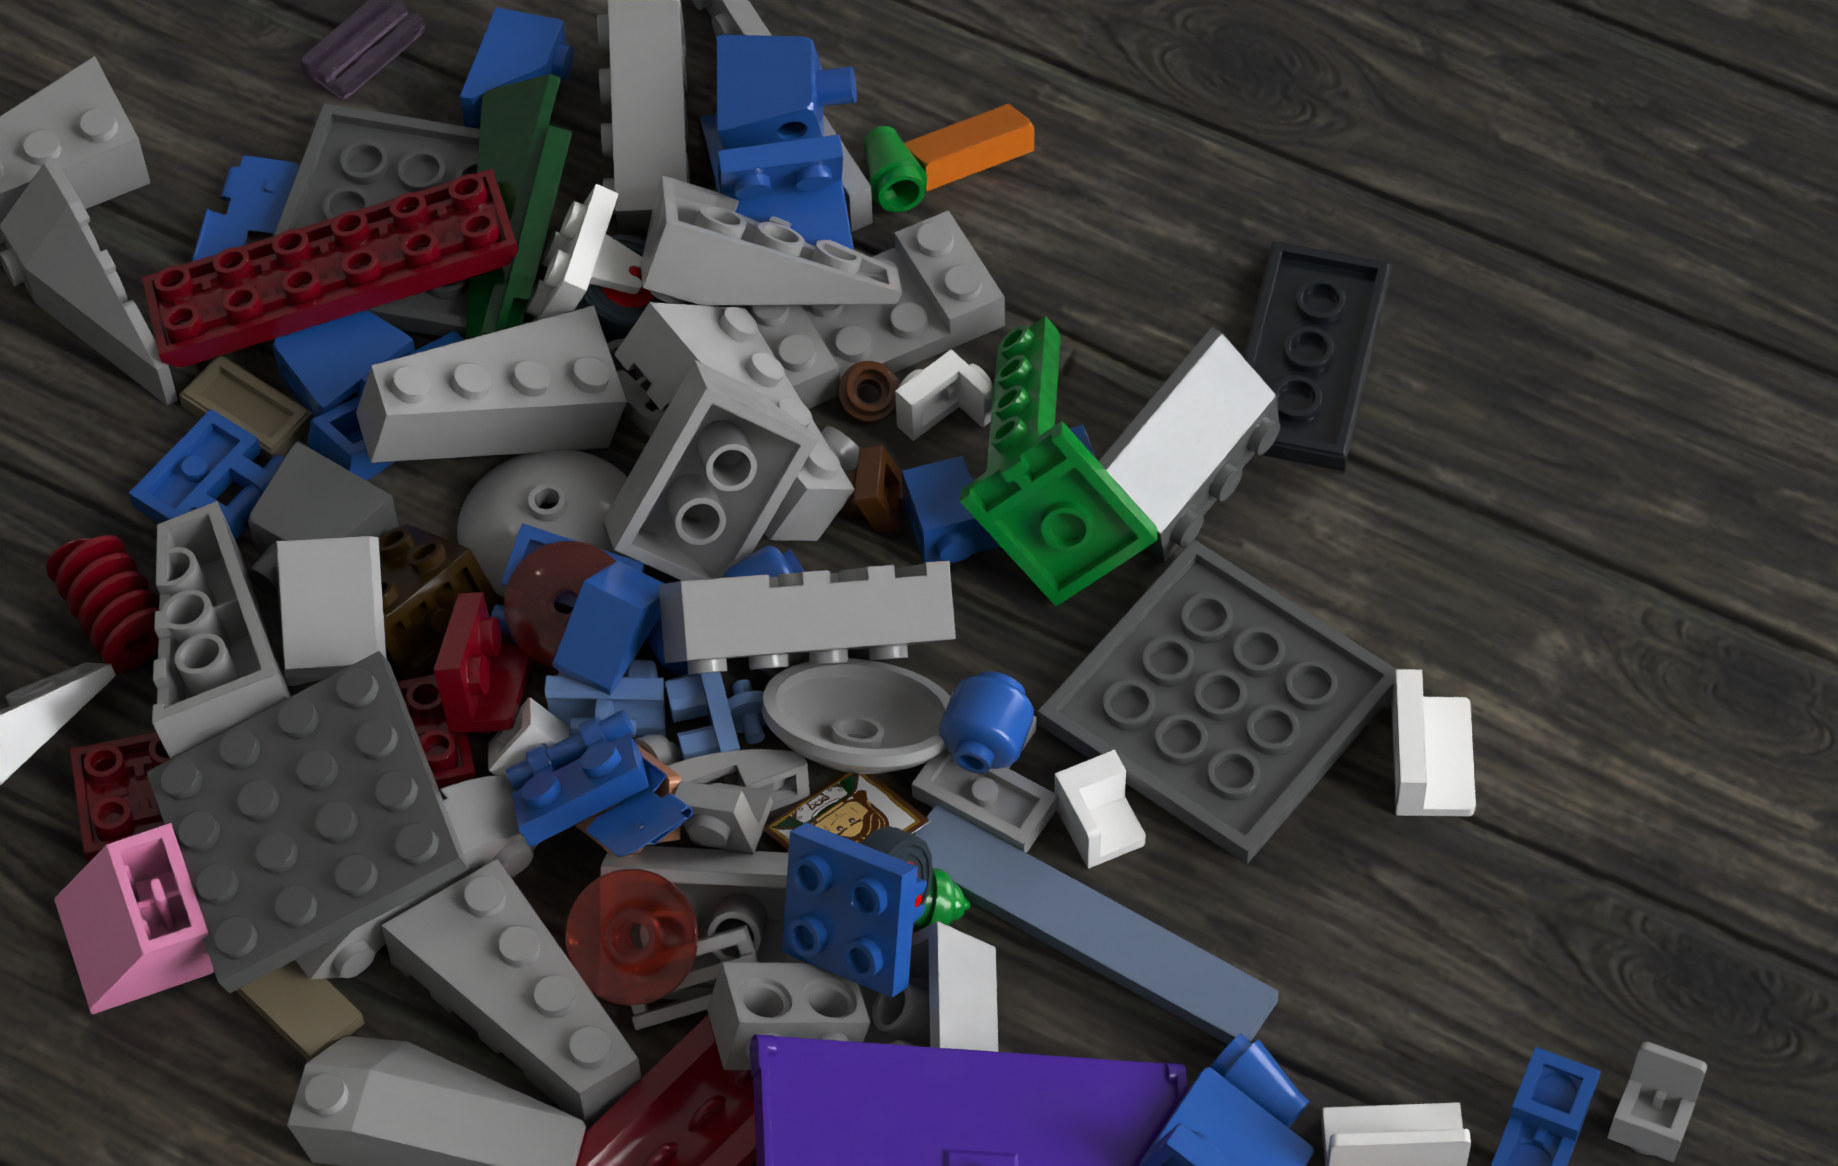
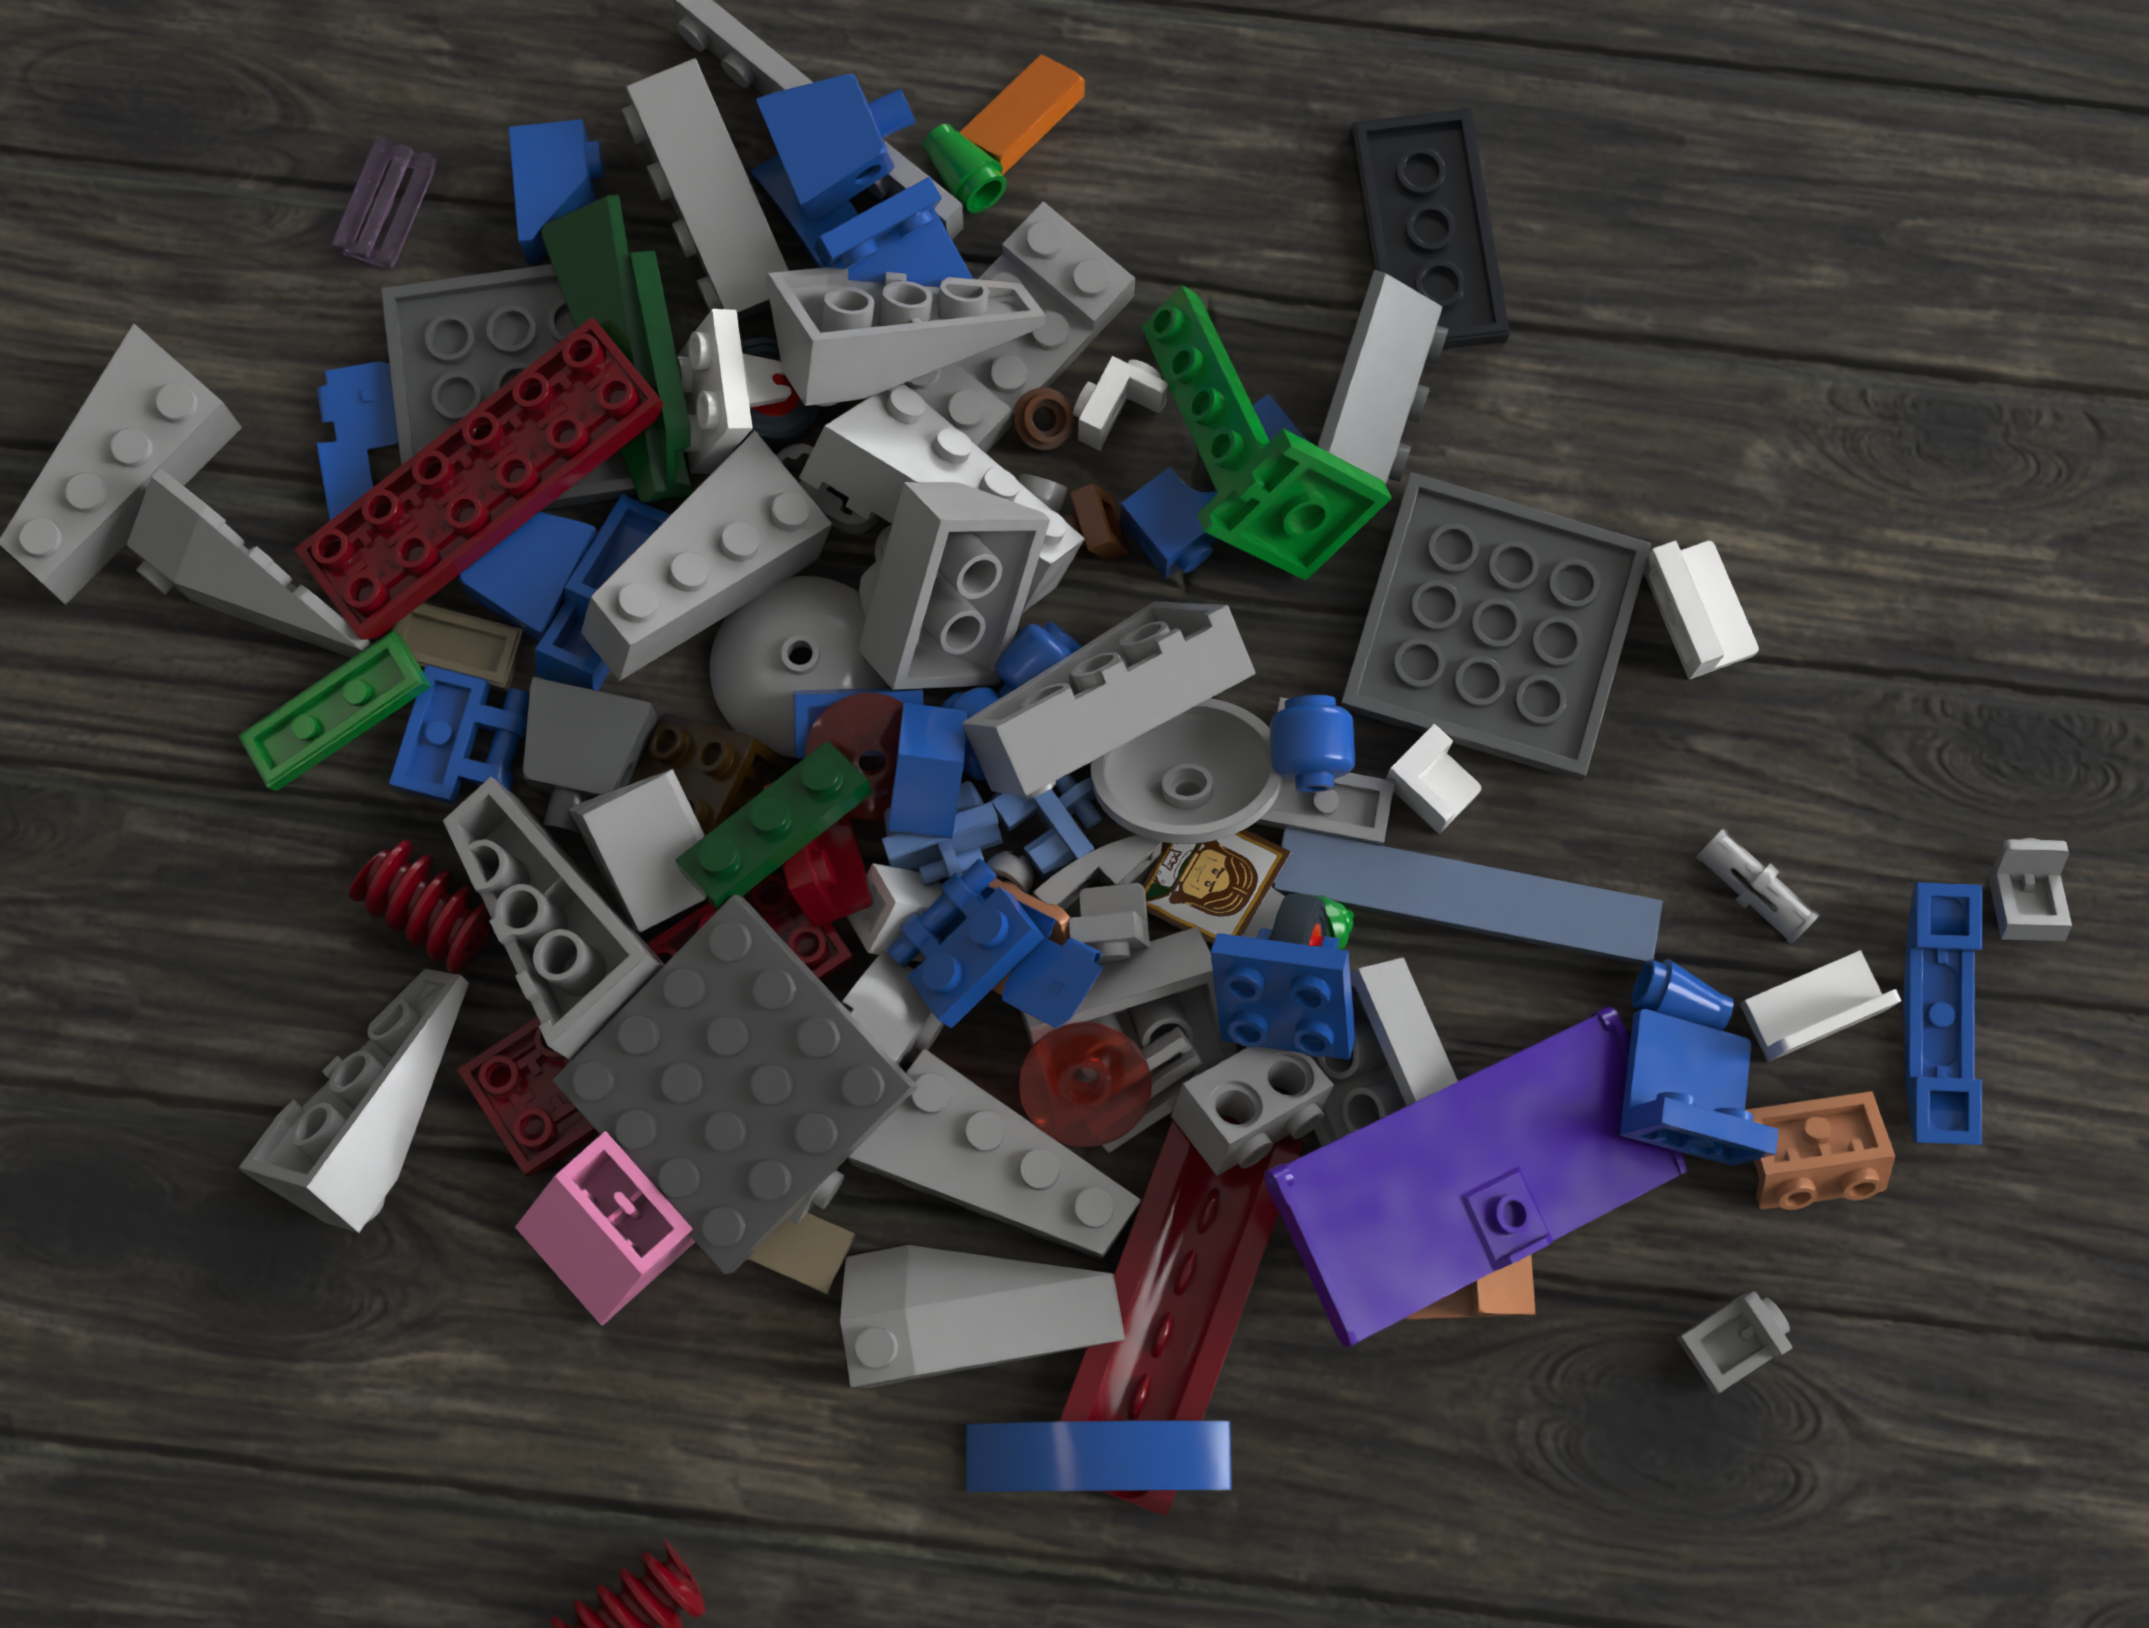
camera: 25 degrees left, 20 degrees up
none -> green tile [238,631,431,791]
none -> dark green plate [675,740,873,911]
none -> light grey pin [1695,827,1820,944]

